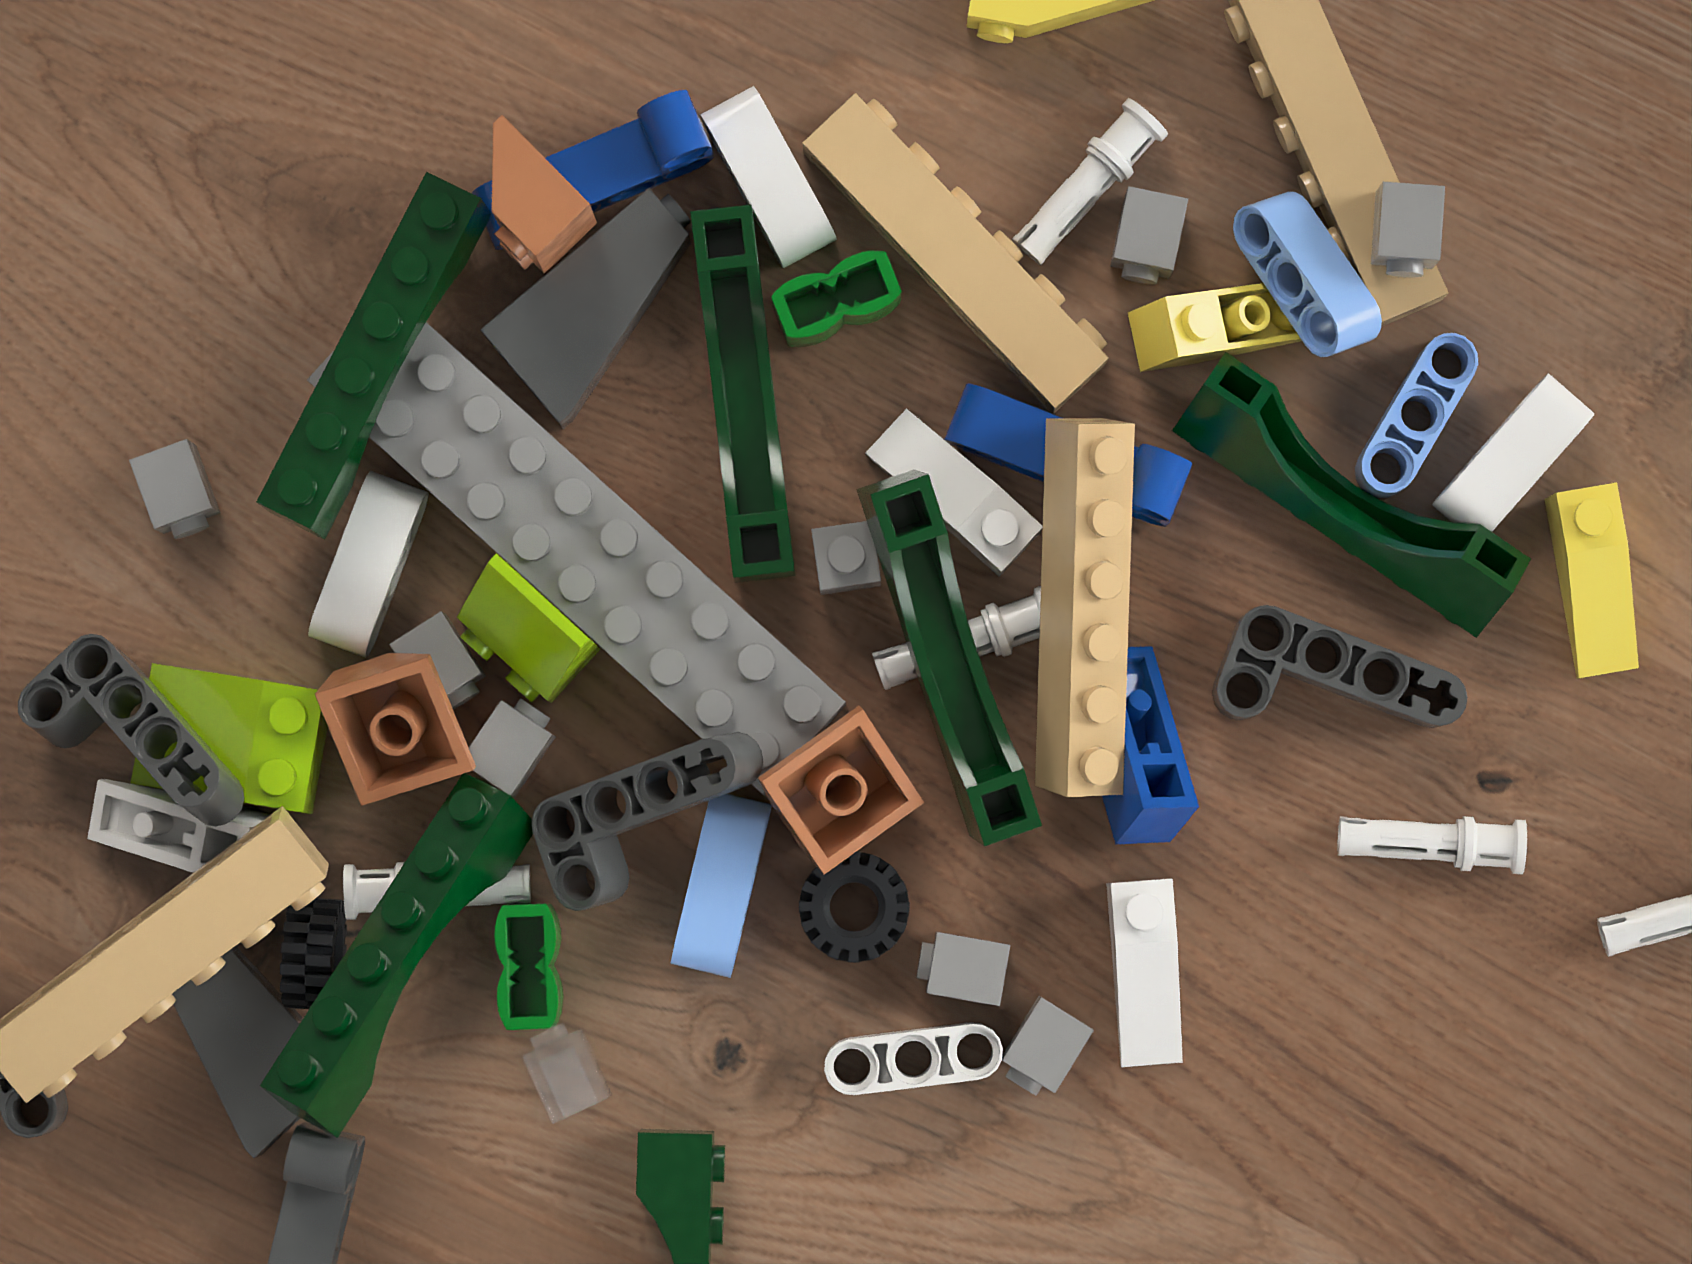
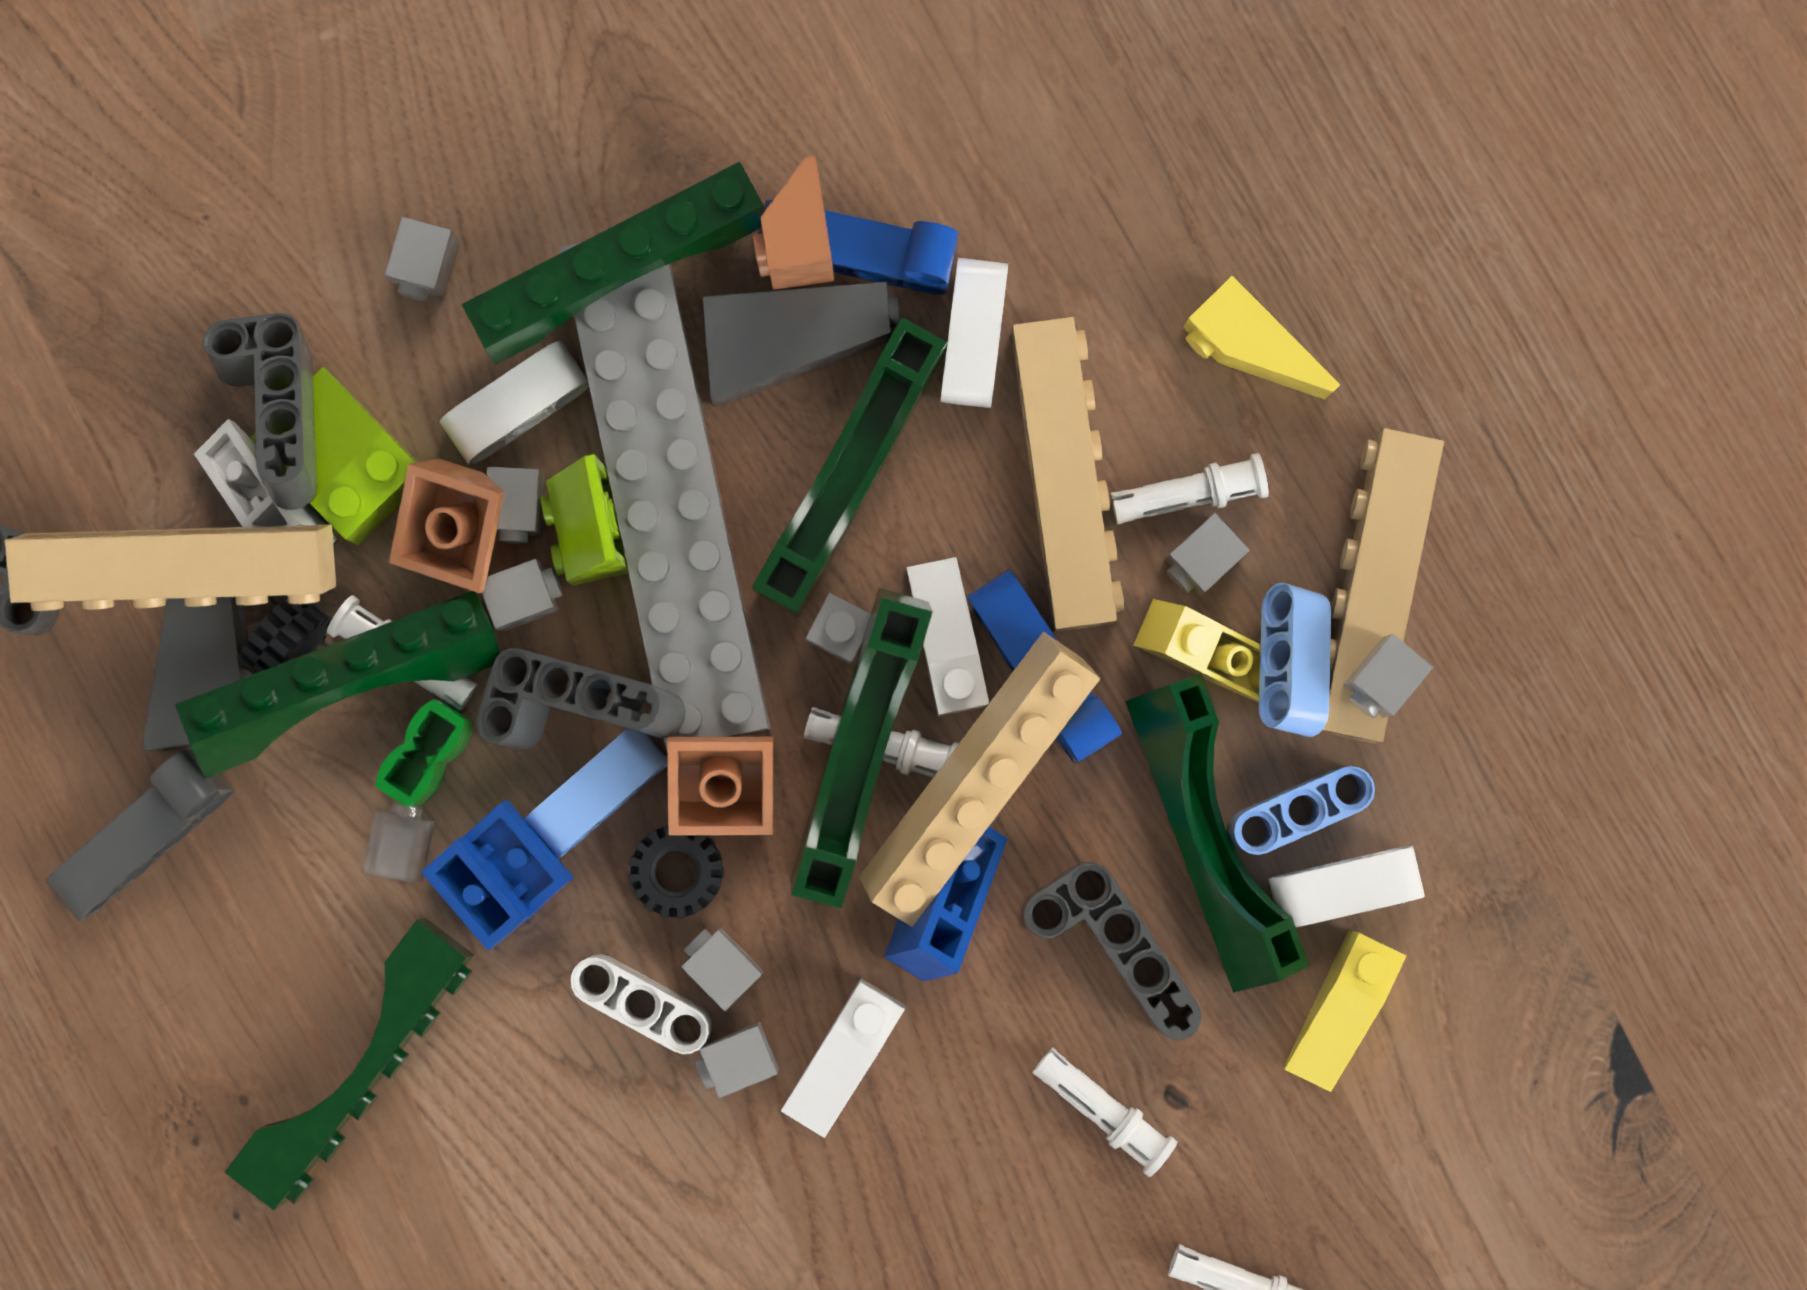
camera: 30 degrees right, 0 degrees up
green brick [771,251,902,347] -> none
none -> blue brick [421,799,574,951]

